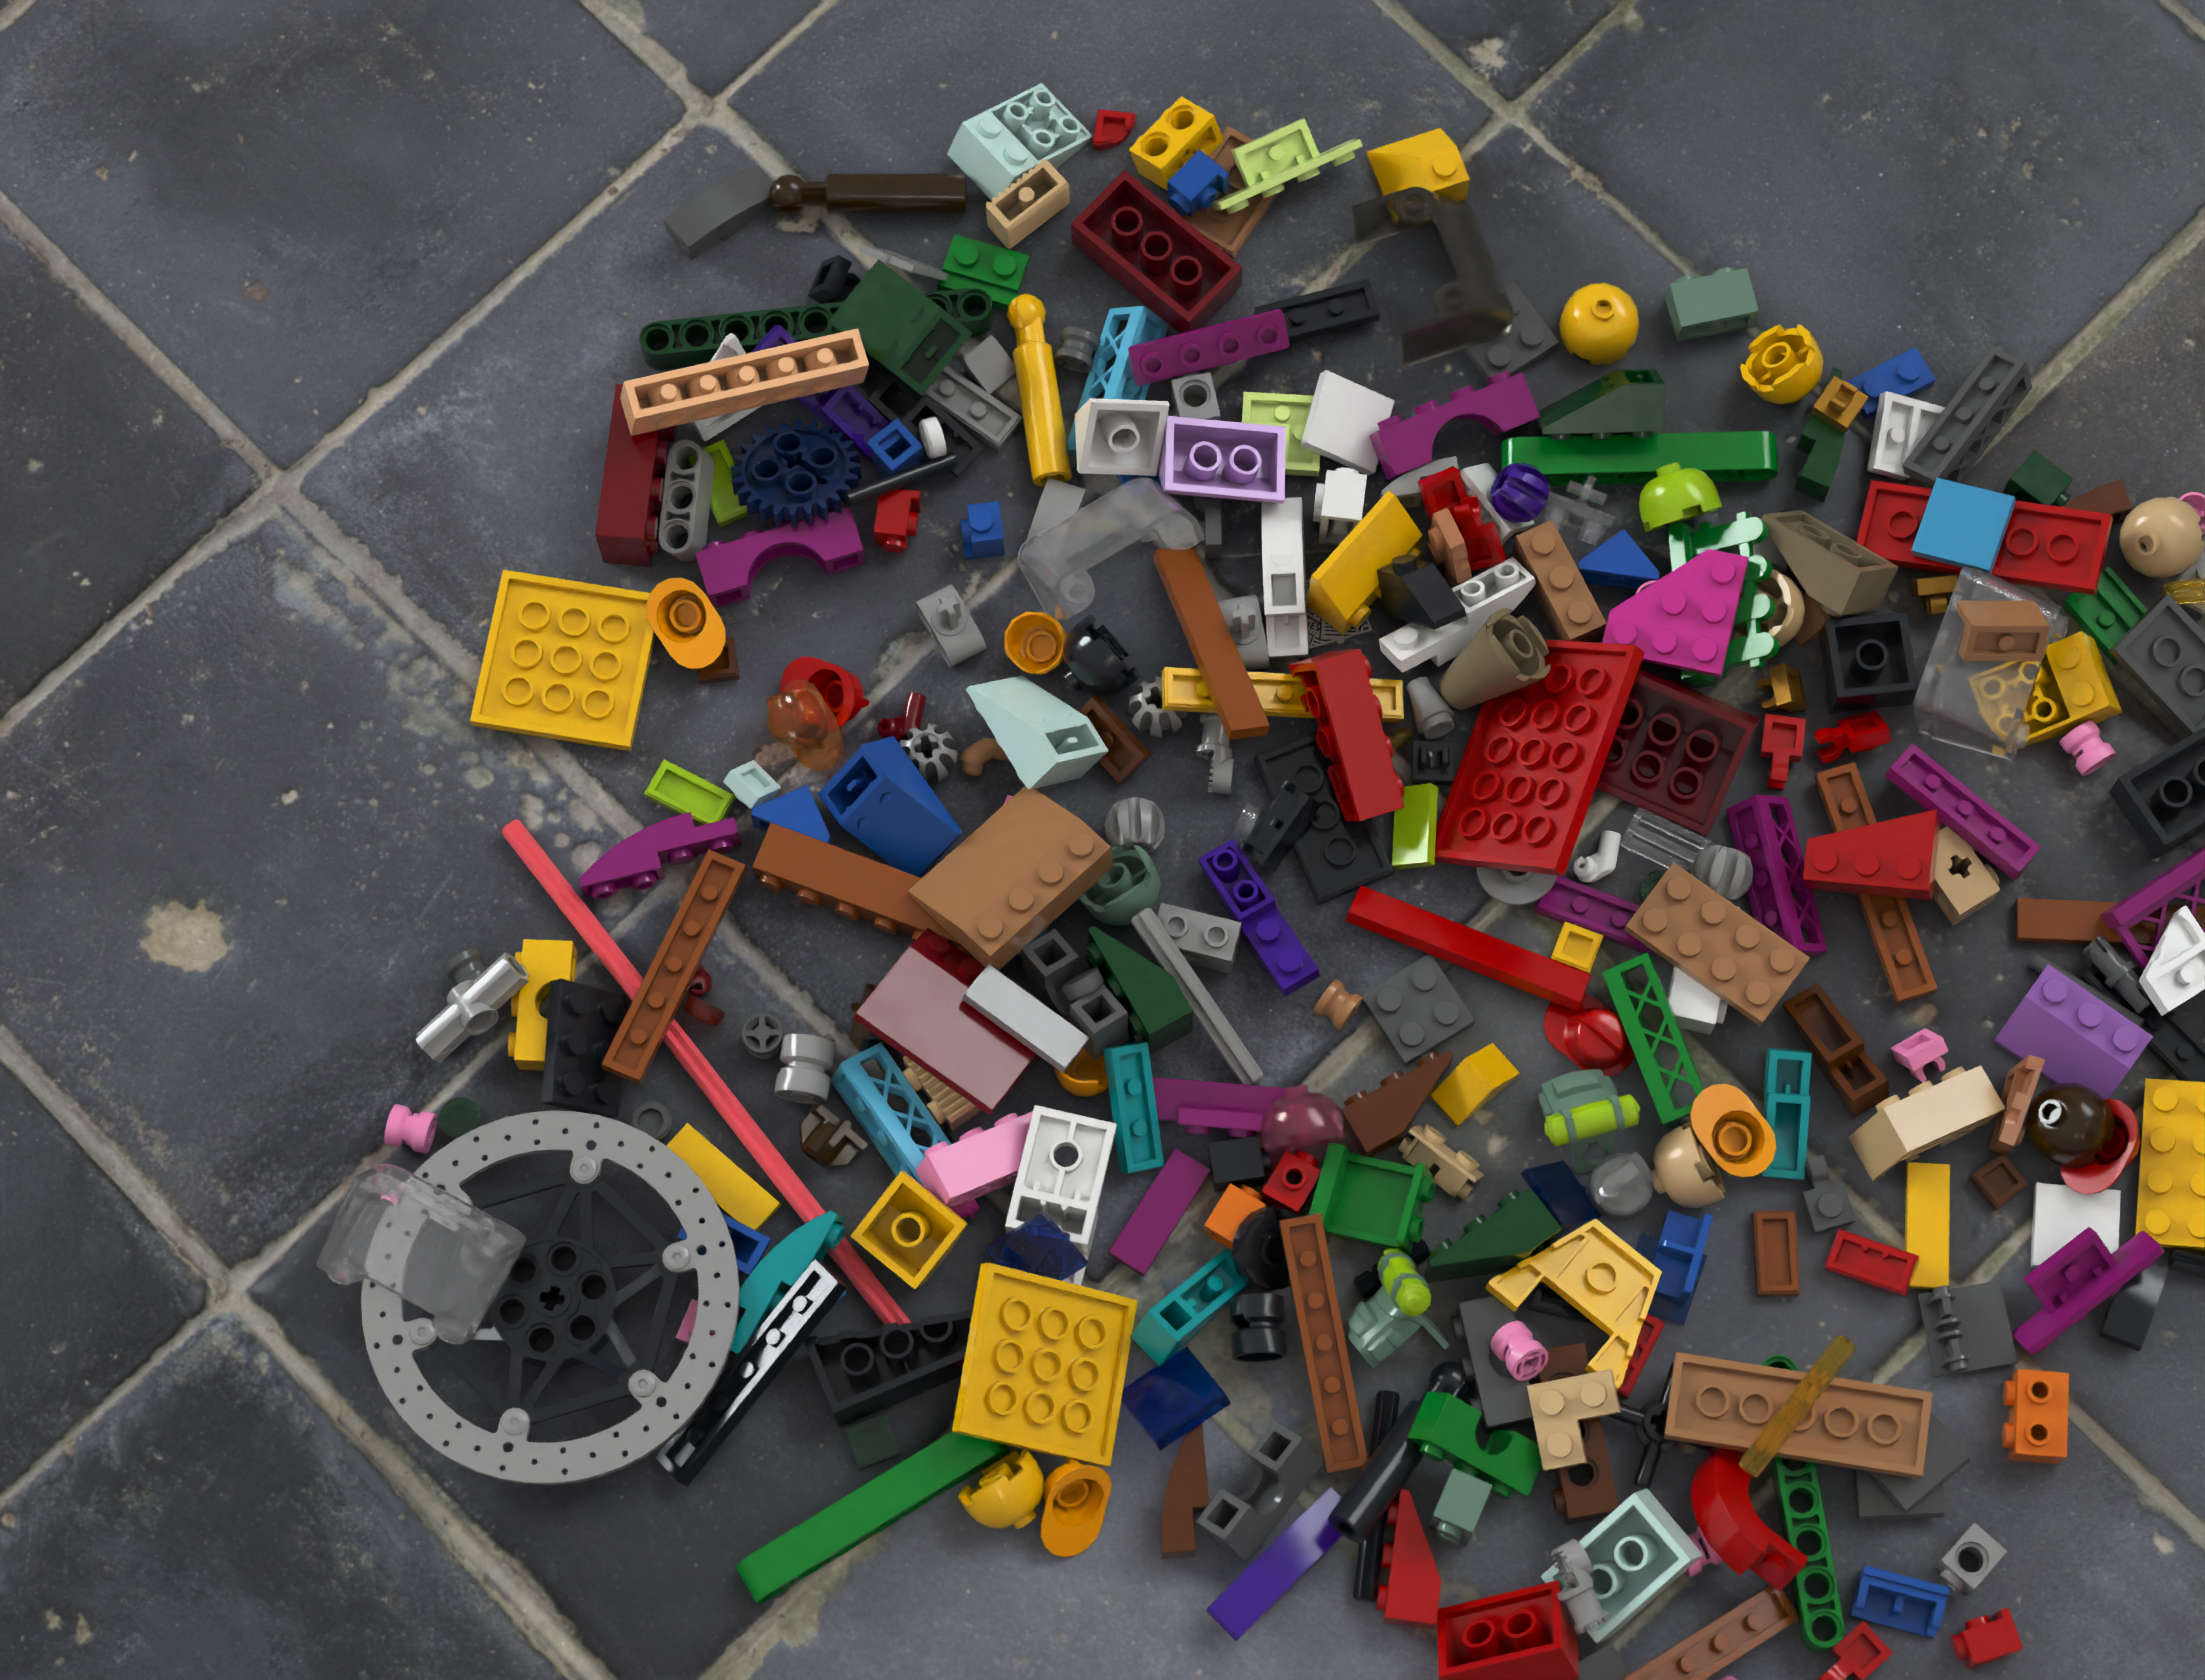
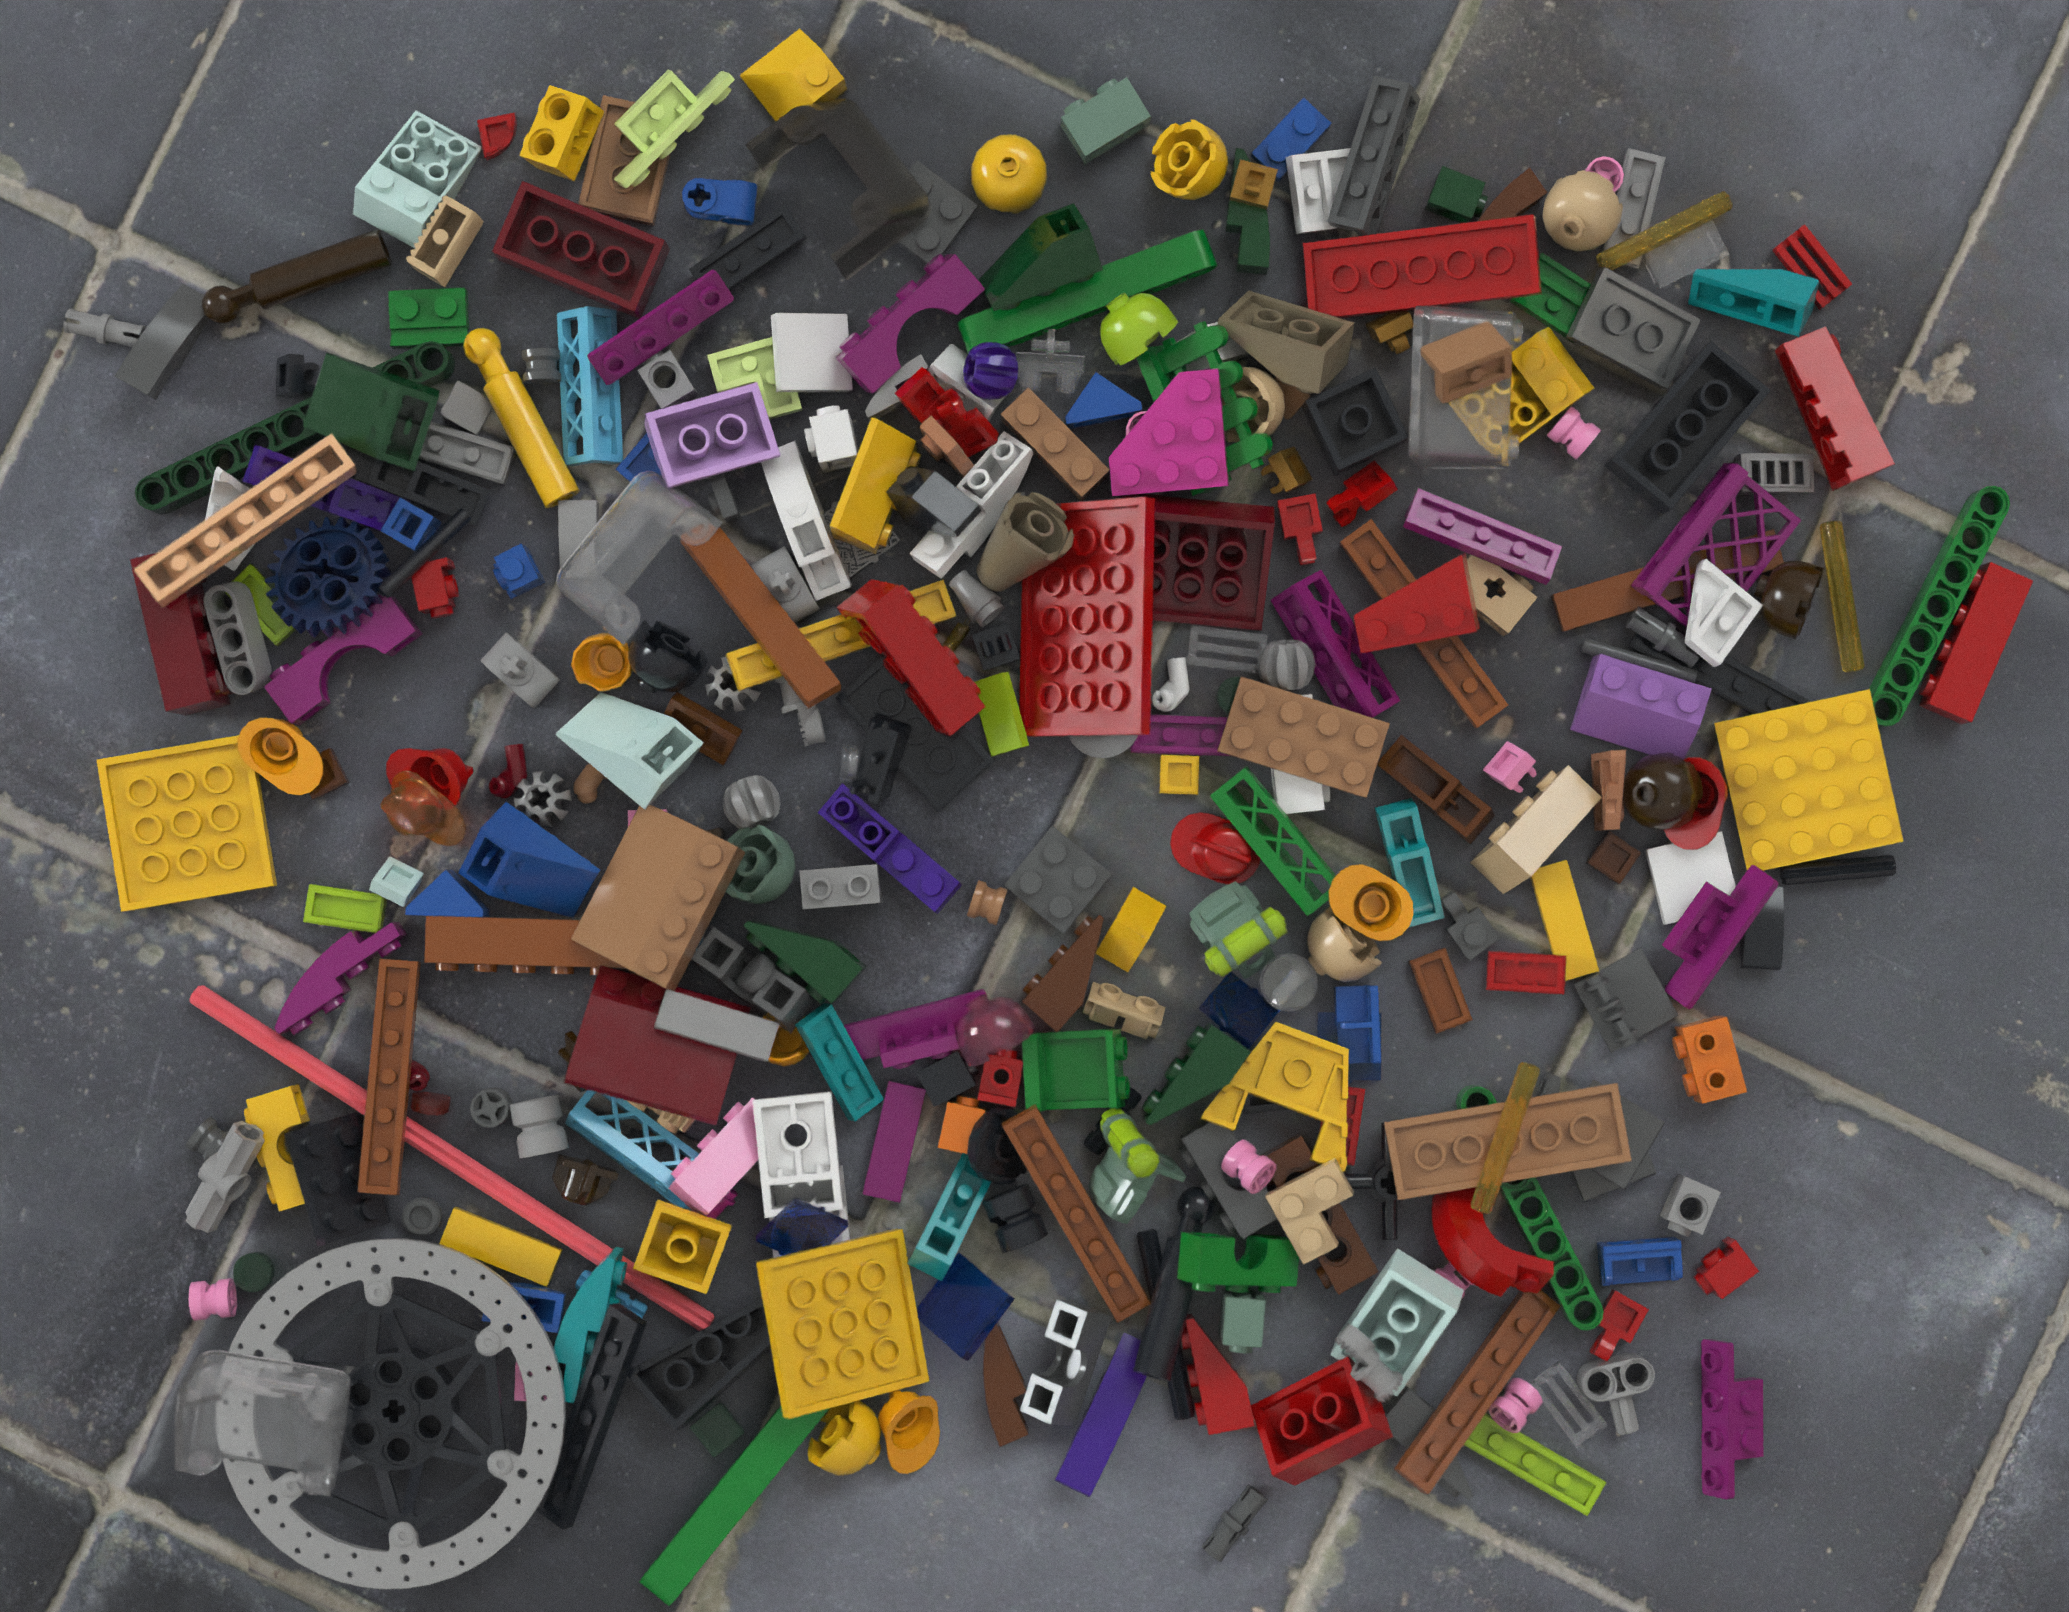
camera: 15 degrees left, 15 degrees up
light grey piece [859,244,948,281] -> none
white tile [919,416,947,459] -> none
white slope [1075,398,1170,476] -> none
light grey axle [1131,908,1263,1085] -> none
blue brick [1168,149,1229,218] -> none
red tile [1346,885,1592,1011] -> none
dark azure tile [1911,478,2016,575] -> none
none -> light grey pin [63,308,146,347]
none -> blue piece [682,178,758,226]

